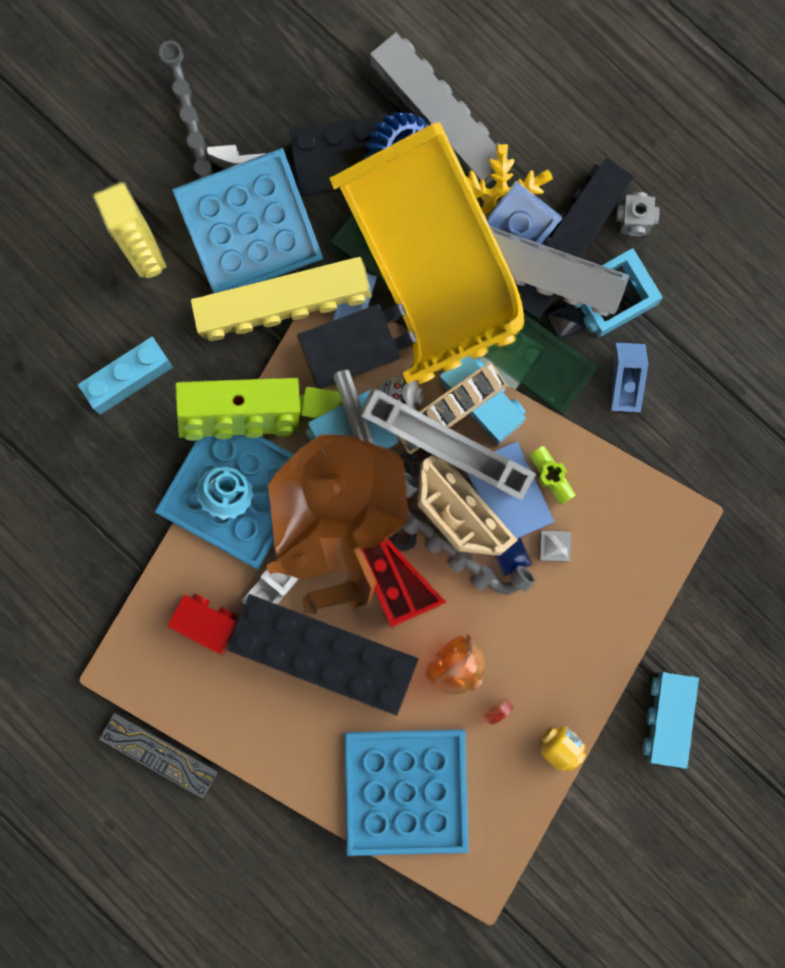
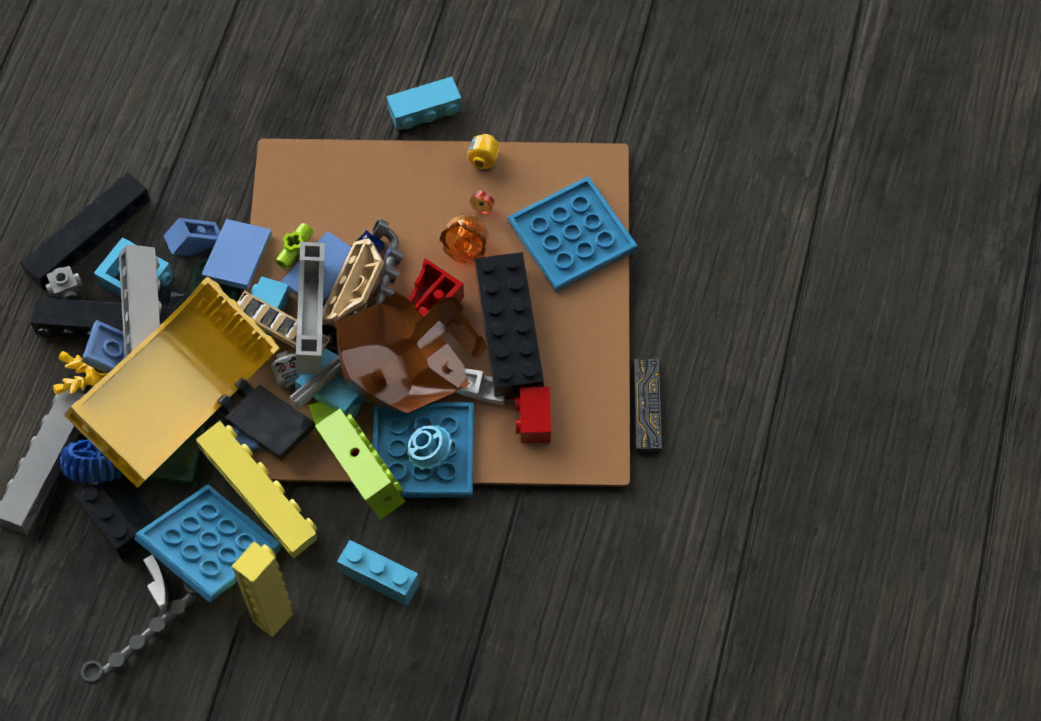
camera: 120 degrees left, 20 degrees down
light grey tile [540,530,571,562] -> none
none -> black brick [20,172,151,290]
none -> medium blue tile [201,219,272,290]

